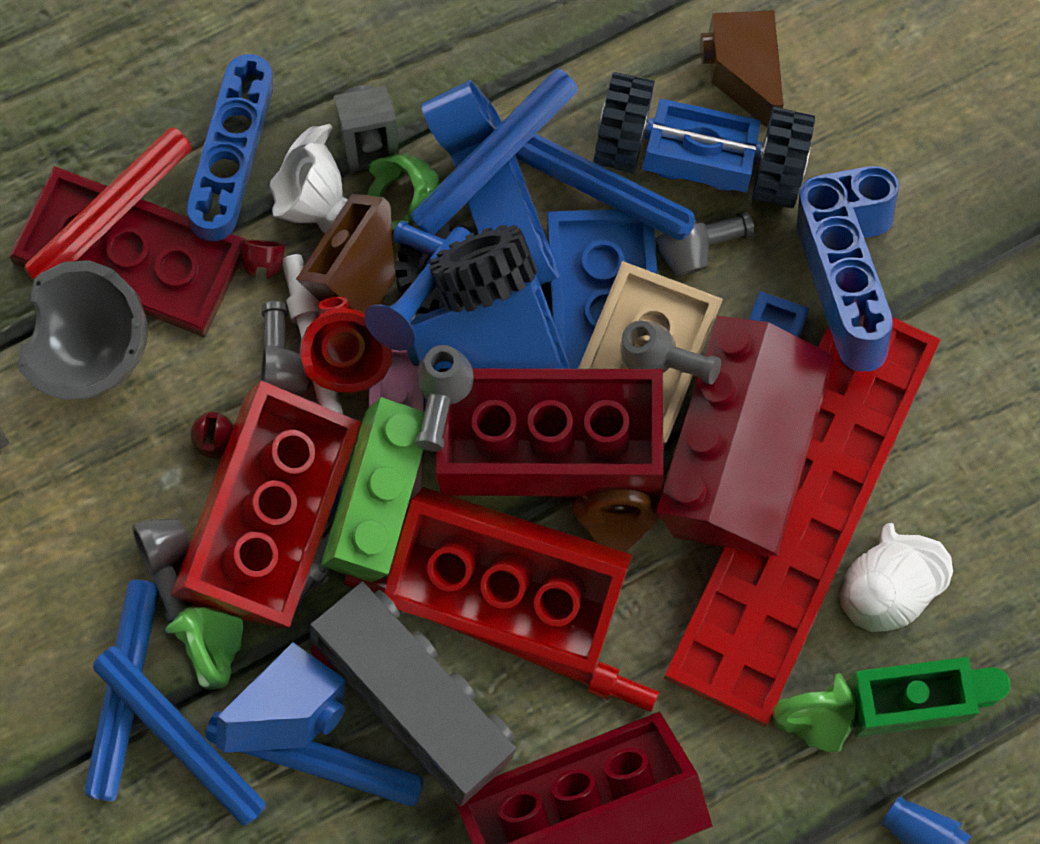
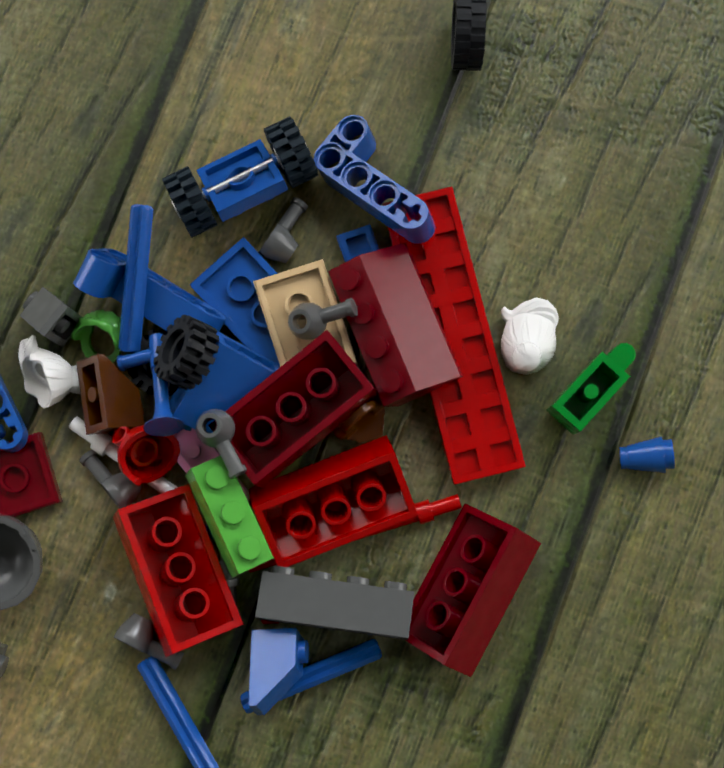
camera: 35 degrees left, 10 degrees up
blue axle [93,646,266,826] -> none
bright green piece [165,606,244,690] -> none
dark red hinge [191,412,233,458] -> none
dark red hinge [241,239,285,279] -> none
blue axle [515,134,696,240] -> none
reddish brown slope [700,10,784,127] -> none
bright green piece [772,673,857,752] -> none

